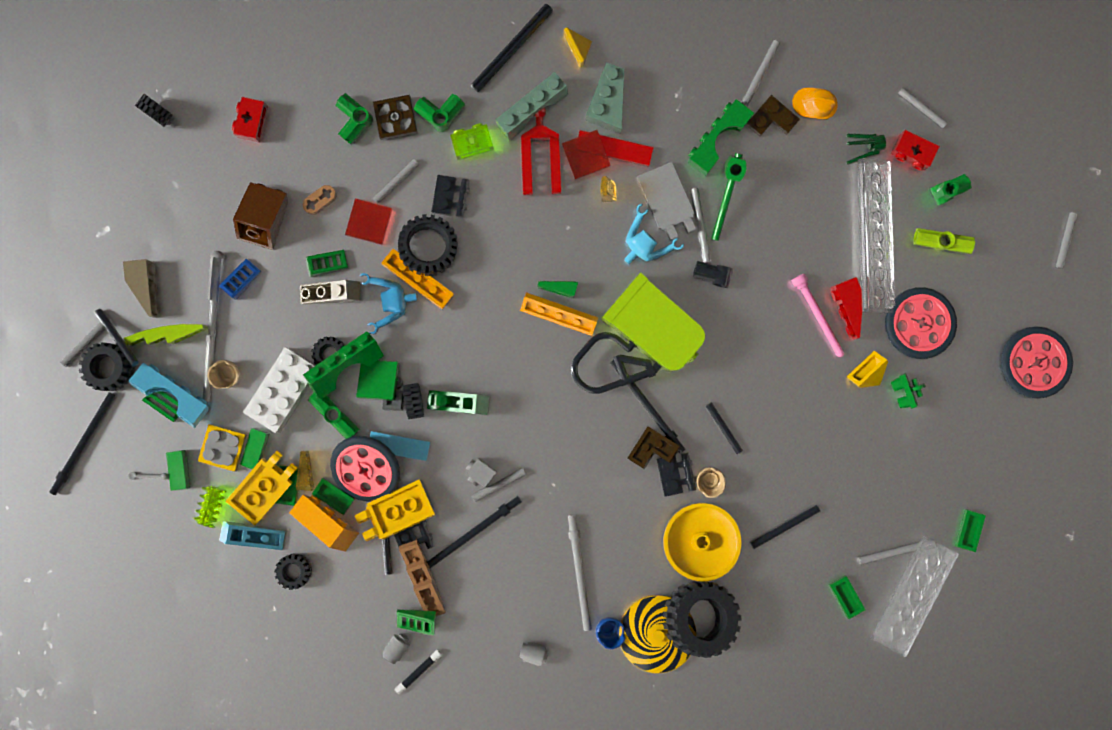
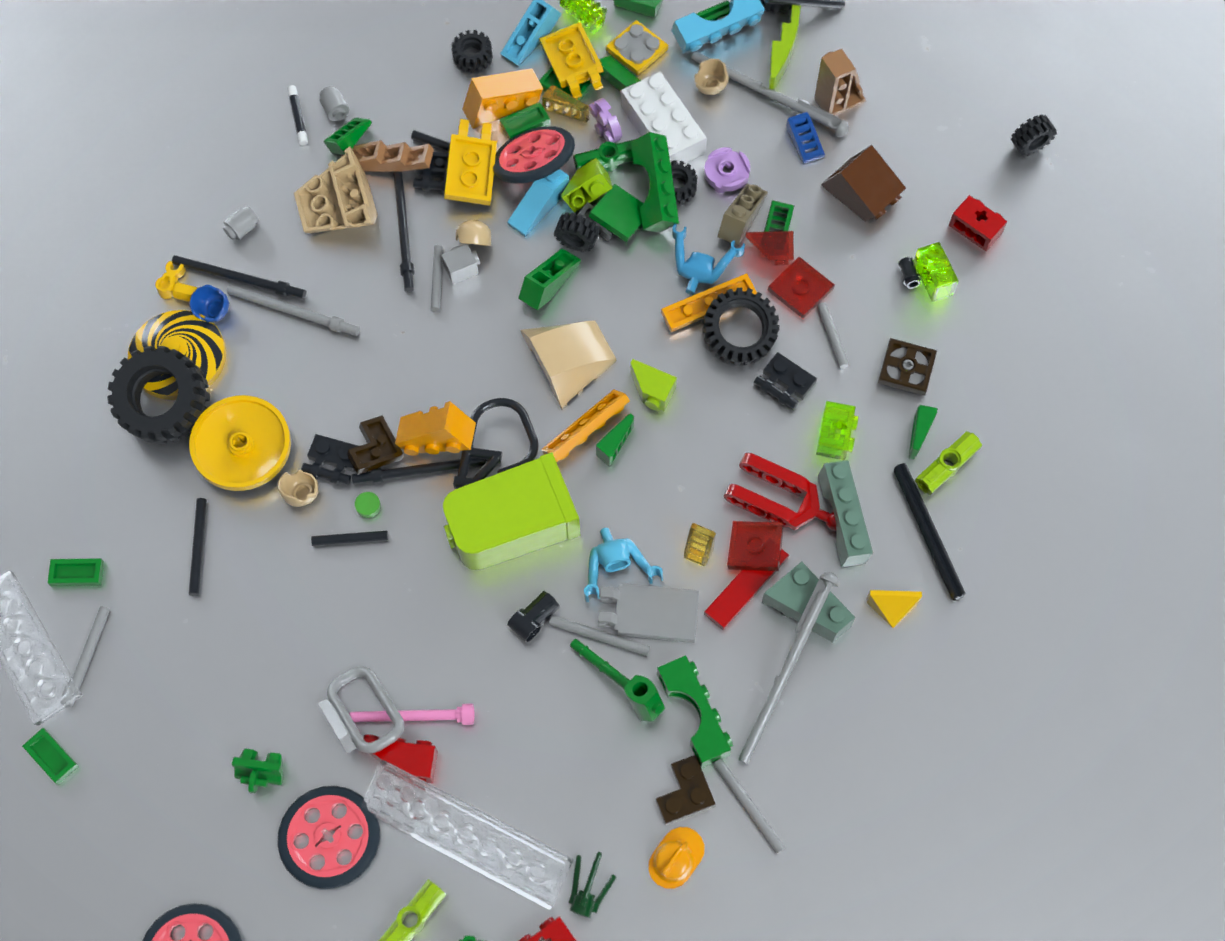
camera: 120 degrees right, 20 degrees down
dark tan slope [123,259,159,318] -> none
medium nougat beam [303,185,337,215] -> none
green piece [335,93,373,145] -> none
green piece [413,94,465,132] -> none
yellow slope [847,351,888,388] -> none
none -> yellow bar [155,261,198,302]
none -> black bar [172,255,306,299]
none -> tan wedge [294,146,378,233]
none -> light grey bar [318,667,405,754]
none -> bright green tile [355,492,381,518]
none -> light orange wedge [395,401,476,456]
none -> tan hair [455,220,491,246]
none -> tan wedge [521,321,616,409]
none -> lime slope [561,158,613,213]
none -> lavender plate [588,98,622,143]
none -> lime slope [630,359,677,412]
none -> lavender plate [704,147,750,193]
none -> light grey bar [738,572,839,764]
none -> clear red slope [746,231,794,266]
none -> medium nougat wedge [814,48,866,115]
none -> black pin [898,257,921,289]
none -> green slope [908,405,938,460]
none -> clear neon green brick [914,242,959,302]
none -> lime piece [915,431,982,495]

